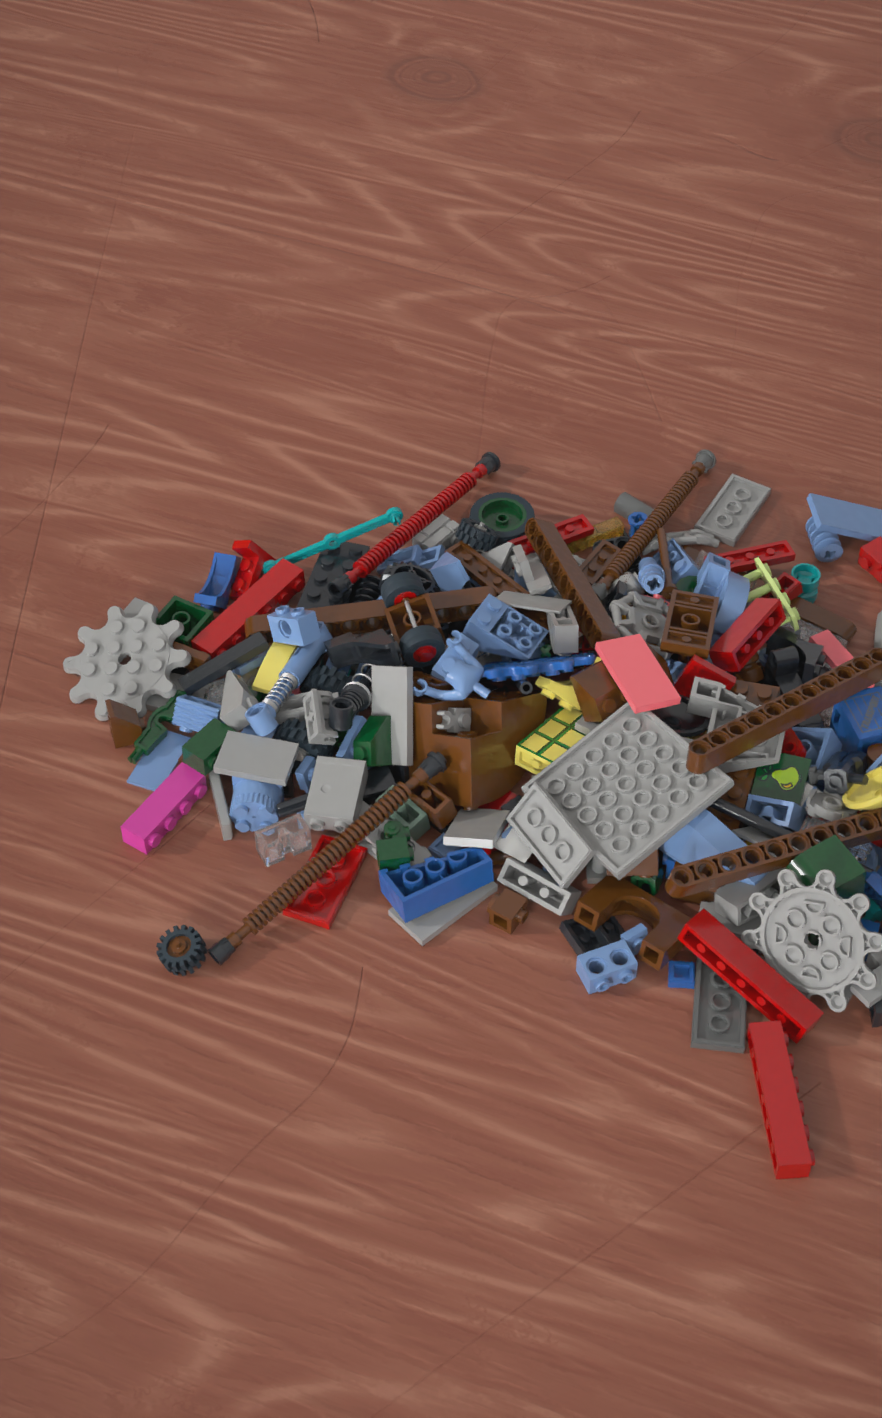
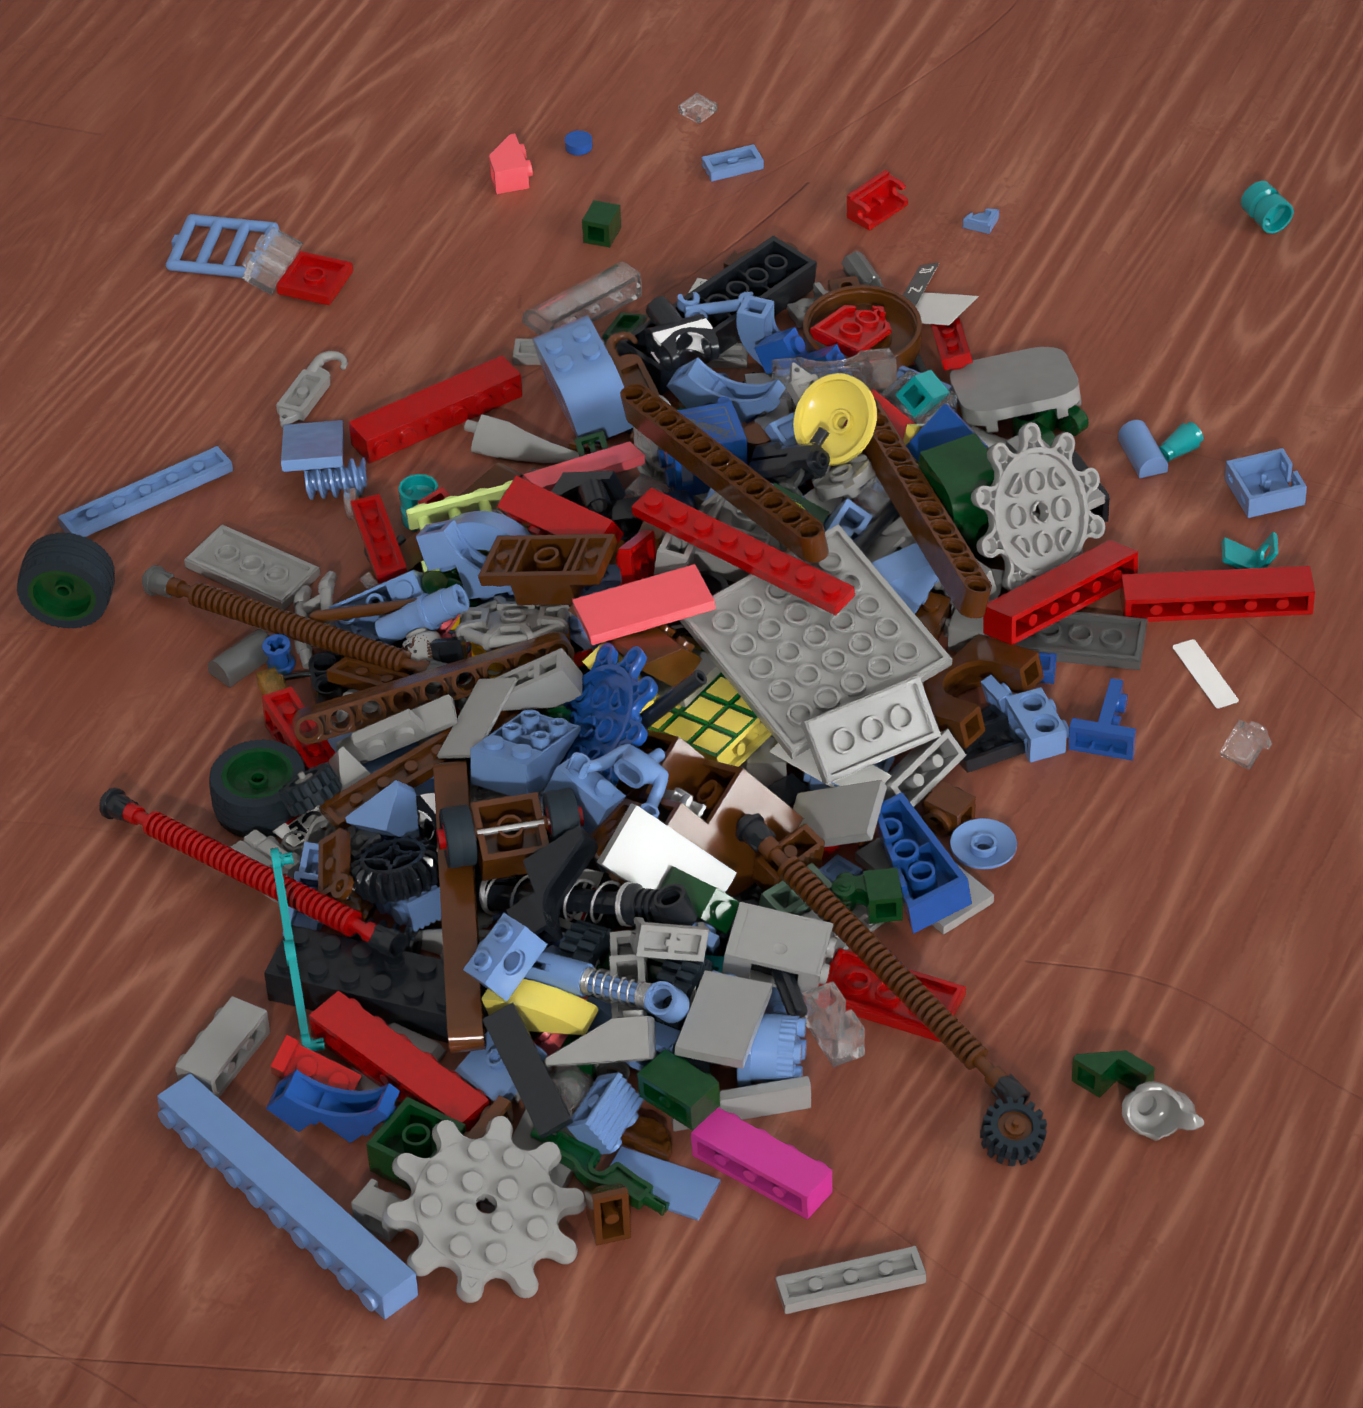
camera: 85 degrees left, 5 degrees down
none -> black wheel [17,532,115,628]
none -> medium blue plate [58,446,233,537]
none -> medium blue brick [157,1073,418,1319]
none -> light grey brick [175,996,270,1098]
none -> reddish brown hinge [318,828,354,901]
none -> clear tile [344,487,359,519]
none -> red plate [631,487,855,616]
none -> light grey plate [775,1246,926,1314]
none -> medium blue dish [950,818,1017,869]
none -> blue bracket [1068,678,1136,760]
none -> dark green slope [1072,1050,1155,1098]
none -> light grey hair [1122,1081,1204,1141]
none -> white sticker [1173,639,1239,708]
none -> clear bracket [1220,719,1272,770]
none -> teal bracket [1221,532,1278,569]

